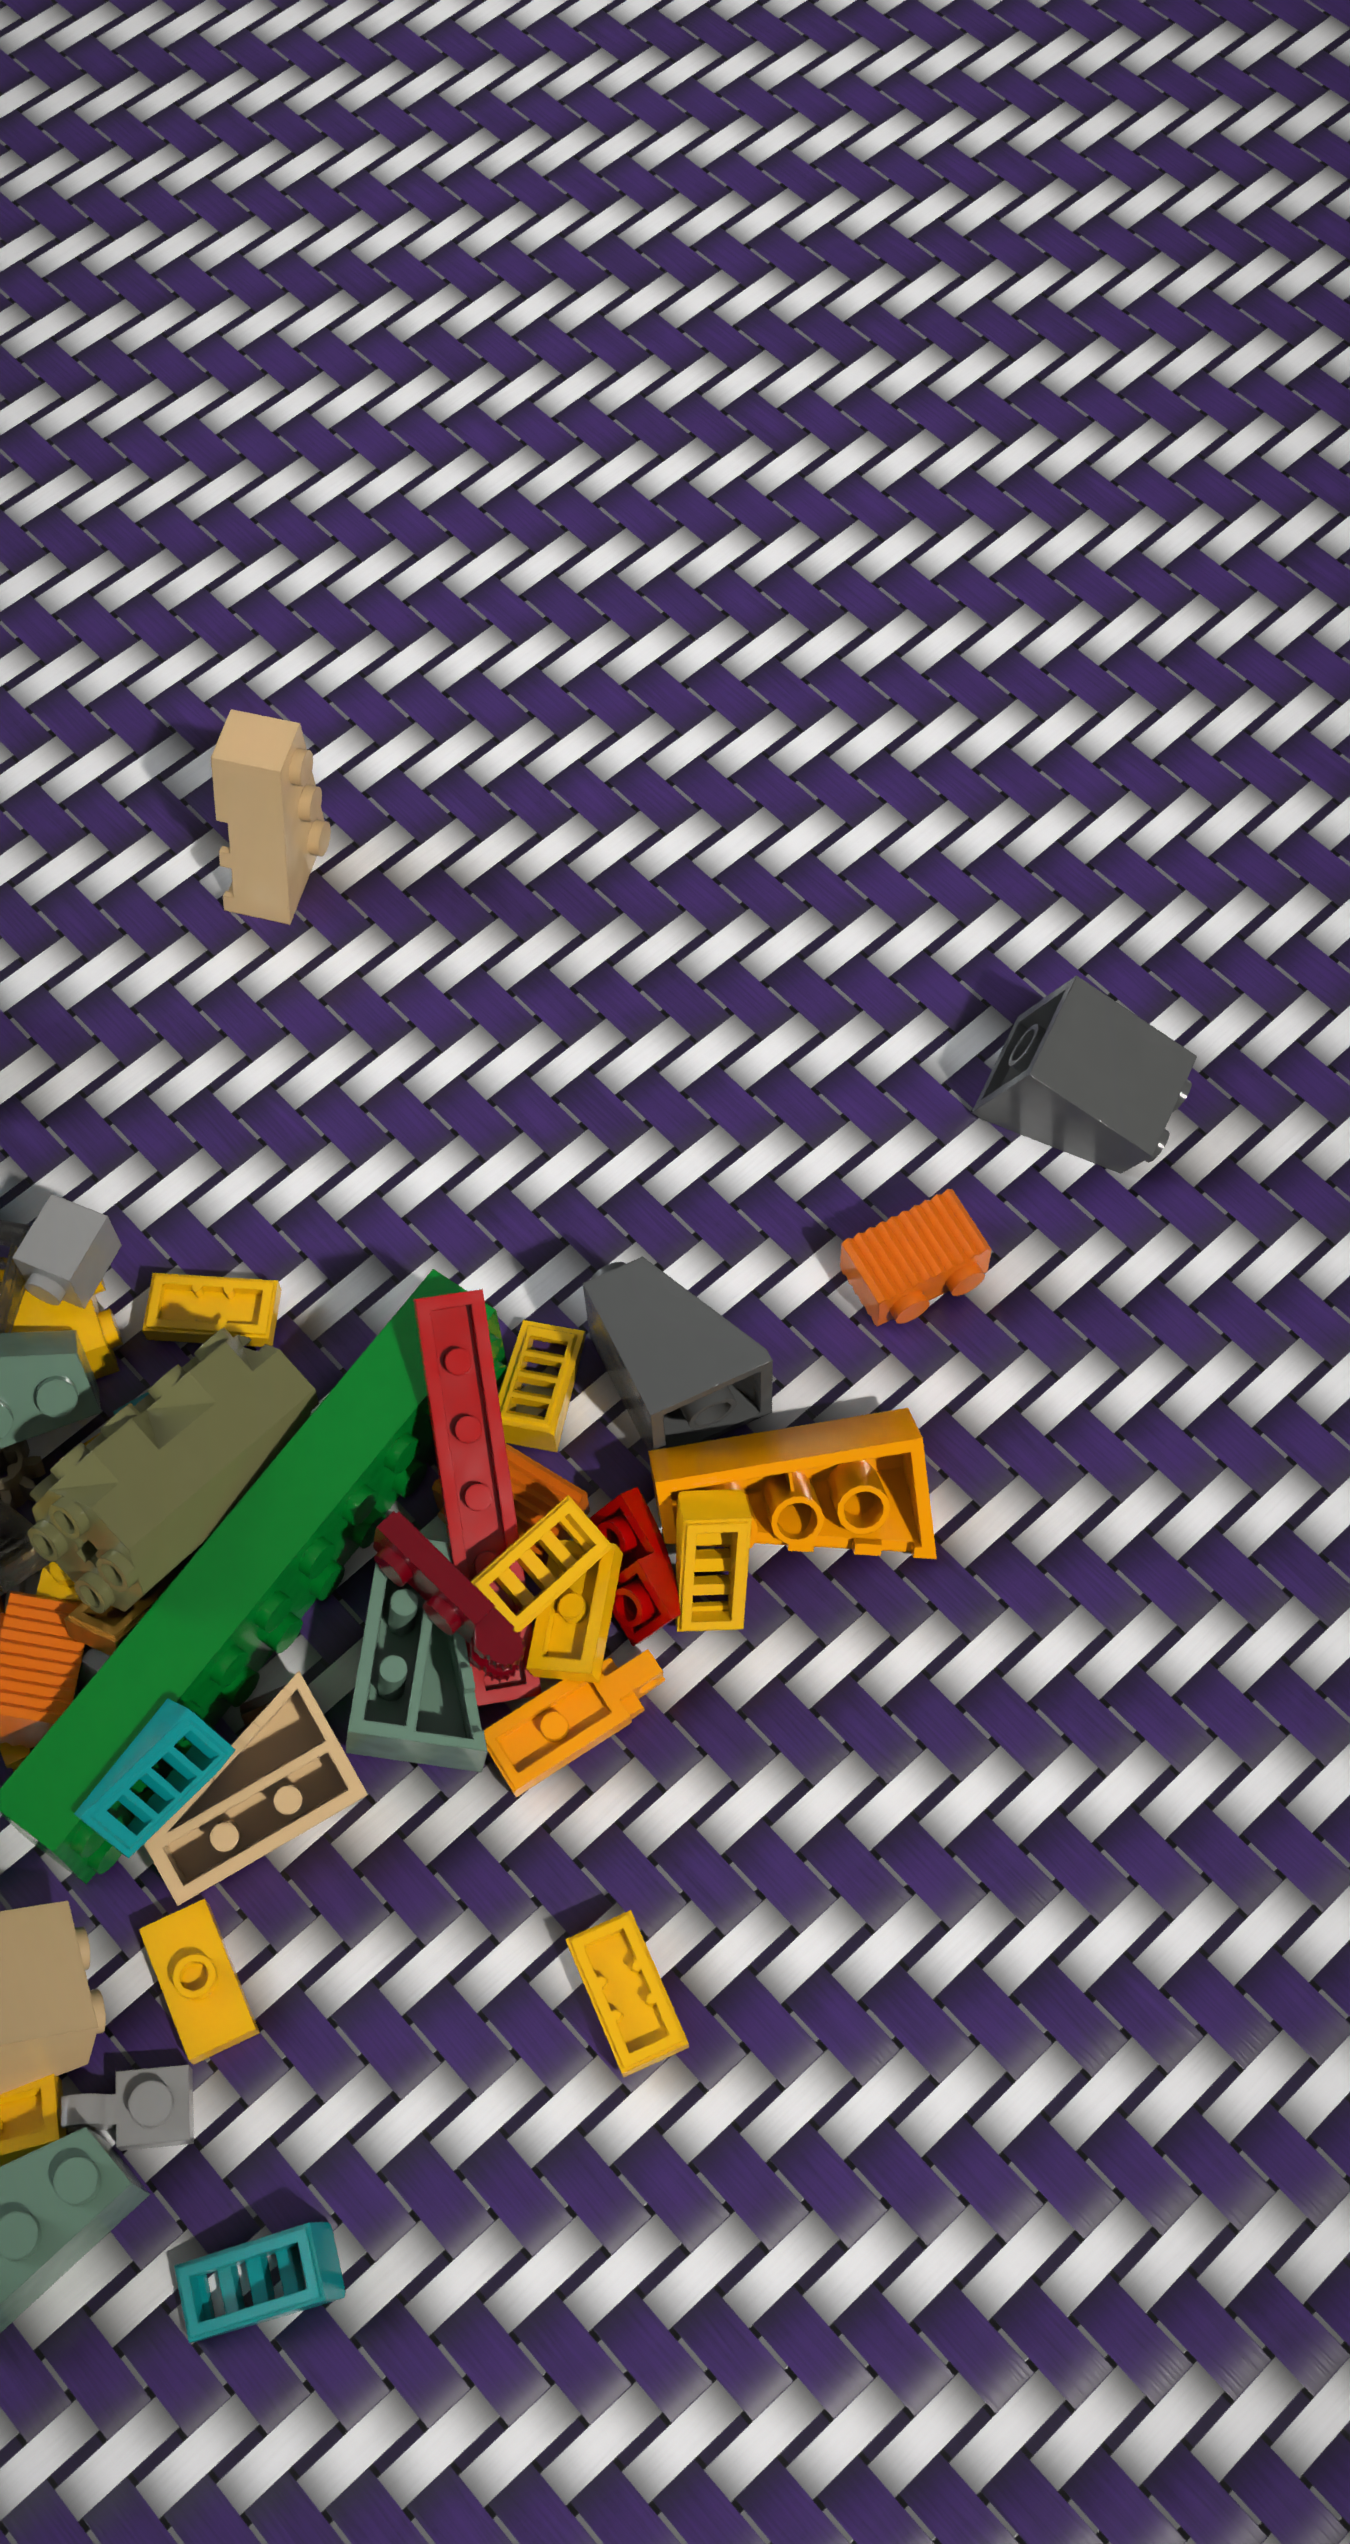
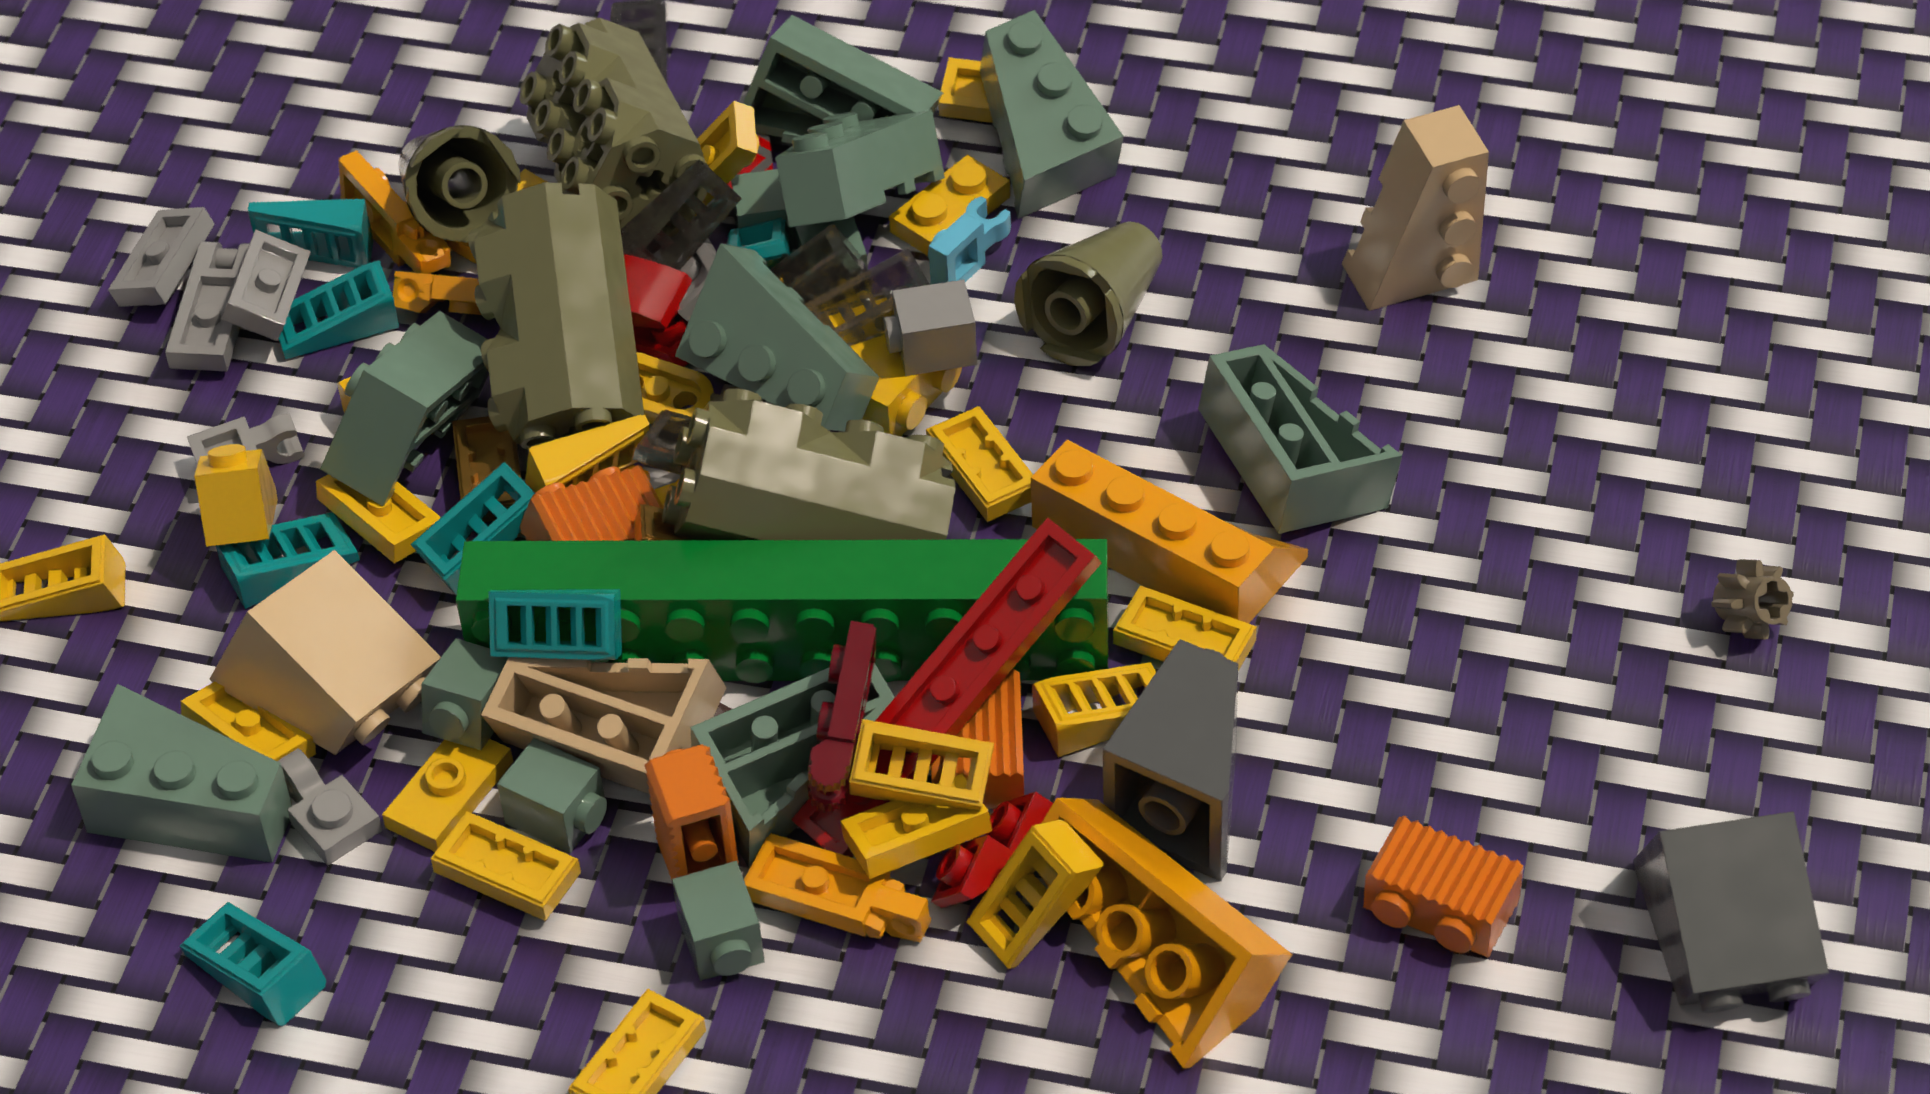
camera: 55 degrees right, 15 degrees down
none -> sand green brick [421,638,508,750]
none -> yellow plate [430,811,581,921]
none -> sand green brick [497,738,607,854]
none -> orange brick [644,744,739,880]
none -> sand green brick [672,861,765,981]
none -> olive cone [1014,222,1163,366]
none -> light orange wedge [1030,440,1308,623]
none -> yellow plate [1113,585,1257,671]
none -> sand green wedge [1198,344,1402,534]
none -> dark tan gear [1711,559,1794,640]

